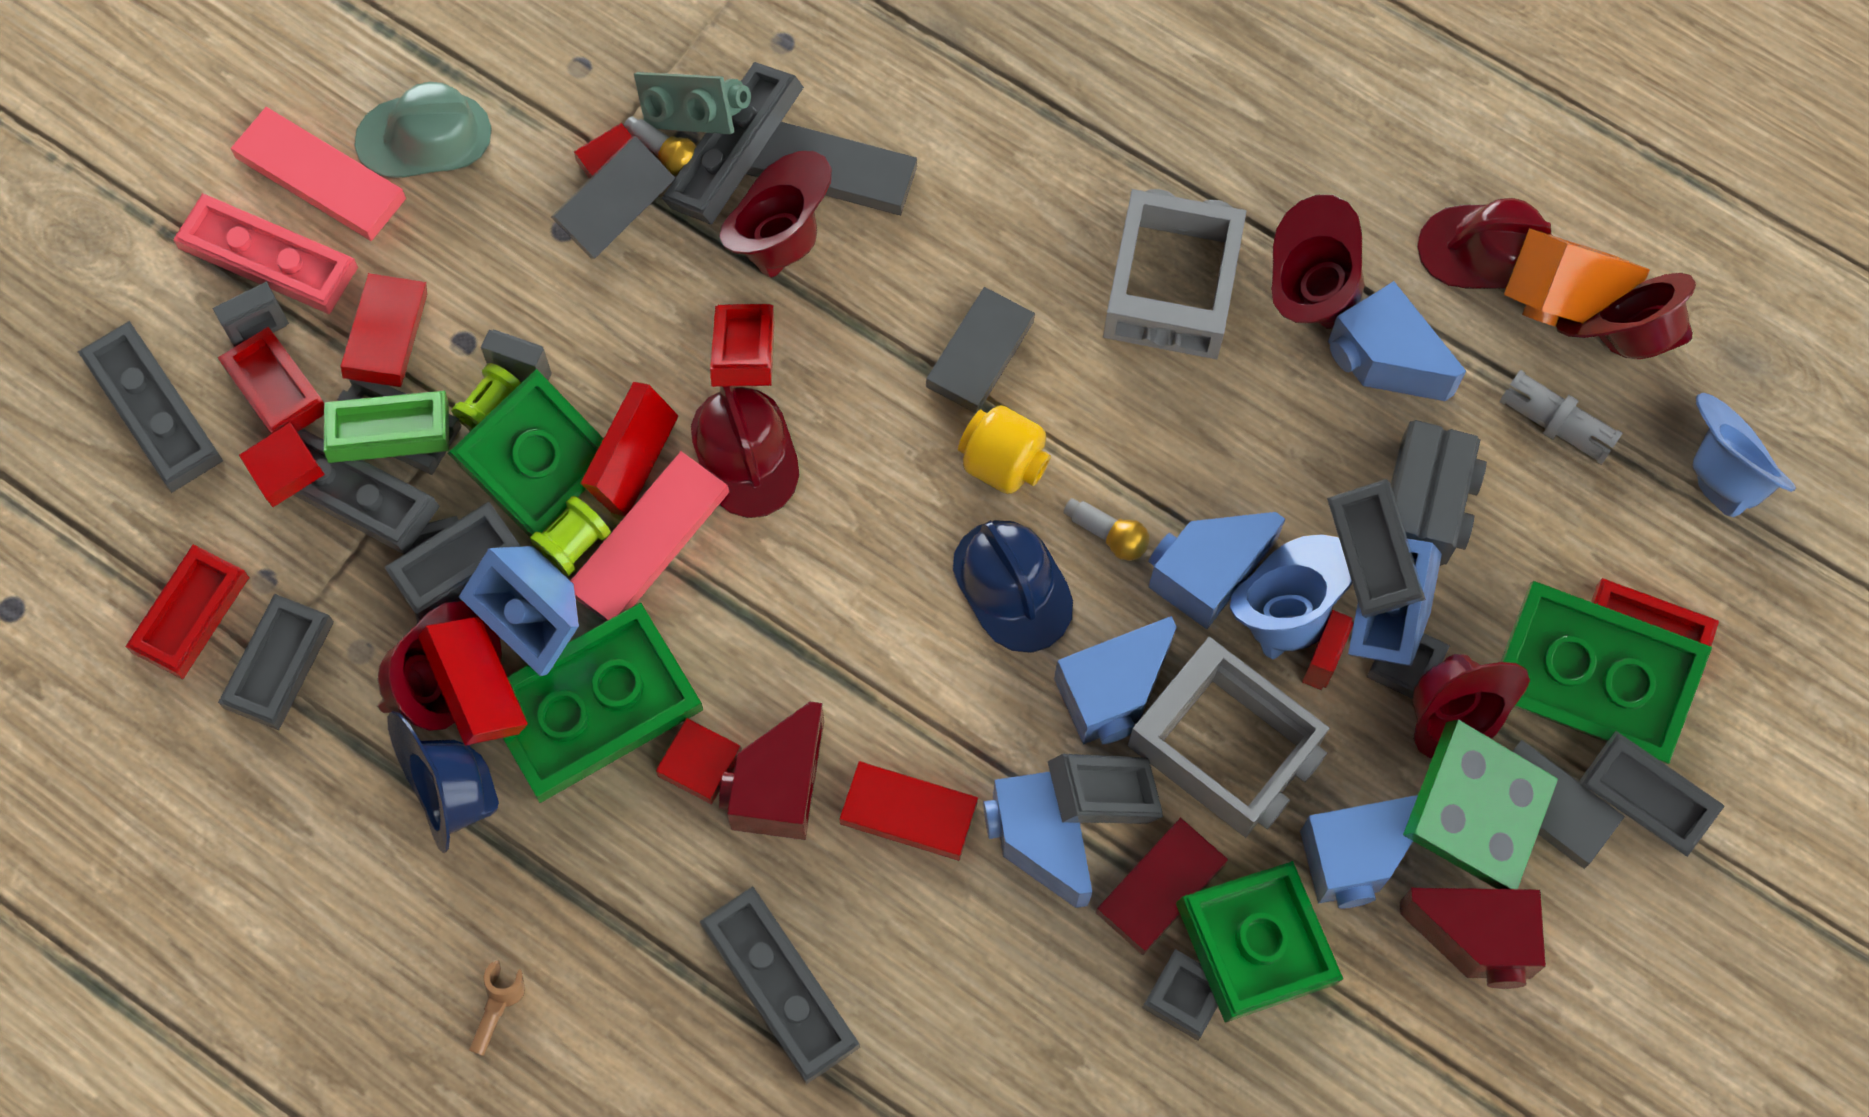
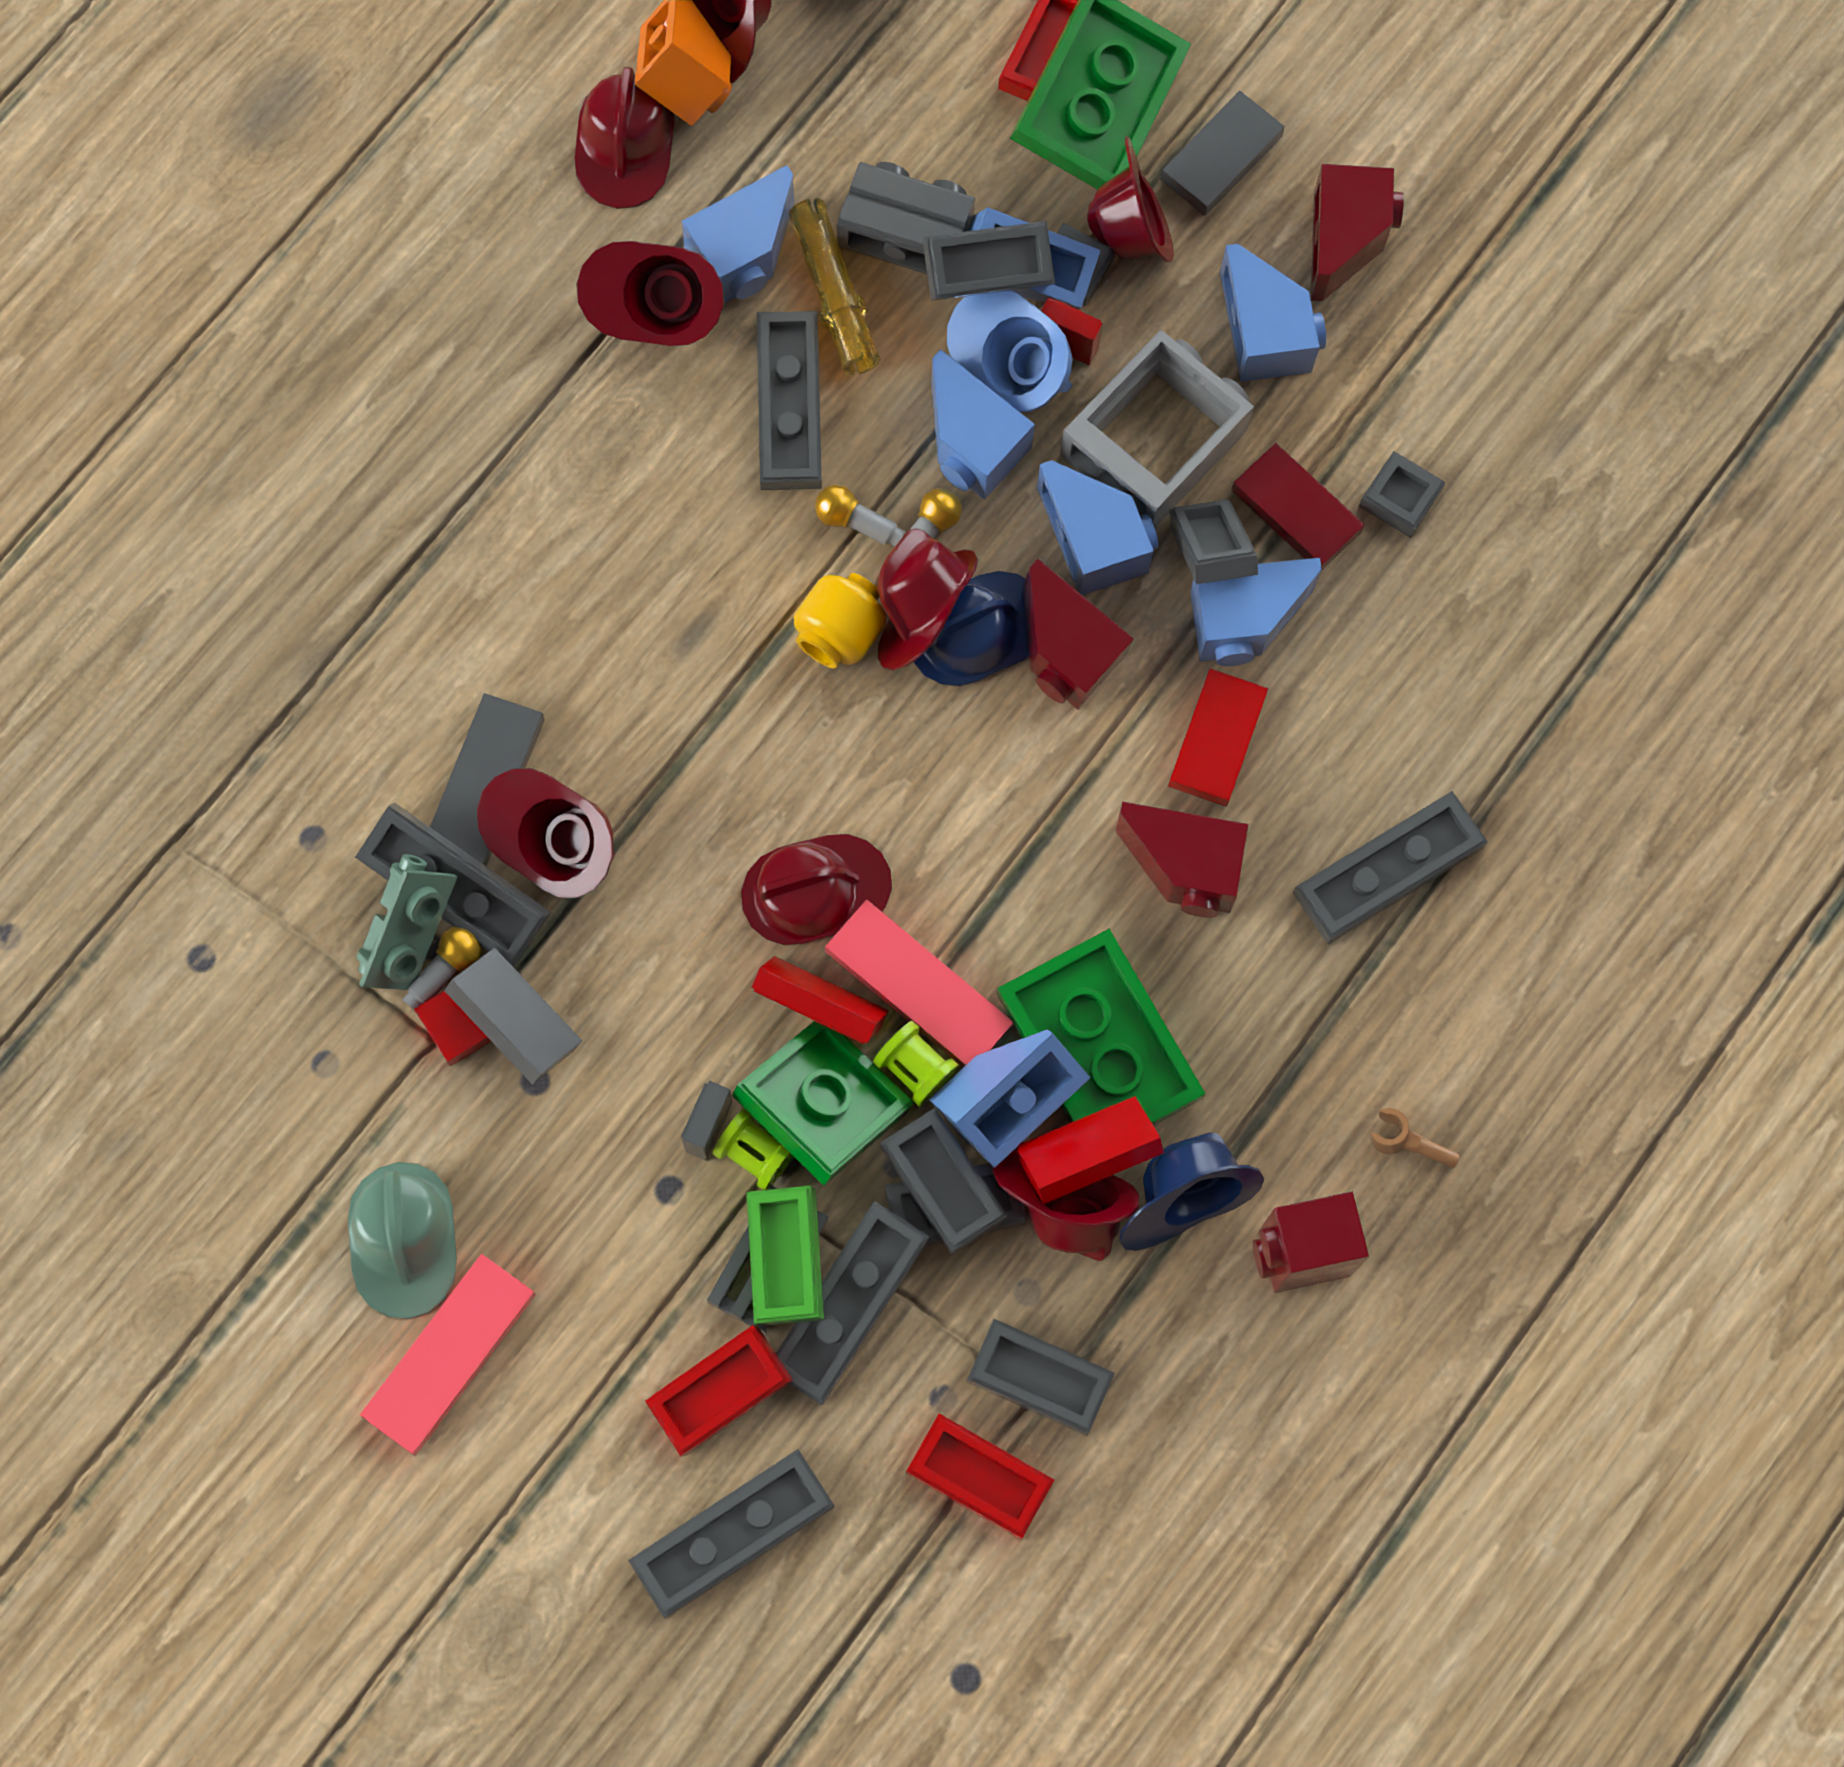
camera: 90 degrees left, 5 degrees up
coral tile [173,193,358,315] -> none
dark grey tile [212,281,289,347] -> none
red tile [239,422,325,507] -> none
tile [340,273,428,387] -> none
red tile [656,718,742,805] -> none
red tile [710,304,775,387] -> none
dark grey tile [926,287,1035,413] -> none
light grey window [1103,189,1247,359] -> none
green tile [1176,861,1344,1023] -> none
tile [1403,719,1558,889] -> none
light grey pin [1500,370,1623,465] -> none
dark grey tile [1579,731,1725,857] -> none
none -> dark grey tile [757,311,822,490]
none -> clear yellow pin [788,198,881,375]
none -> piece [815,484,906,547]
none -> dark red piece [875,528,979,671]
none -> dark red slope [1023,559,1134,710]
none -> dark red brick [1253,1191,1369,1293]

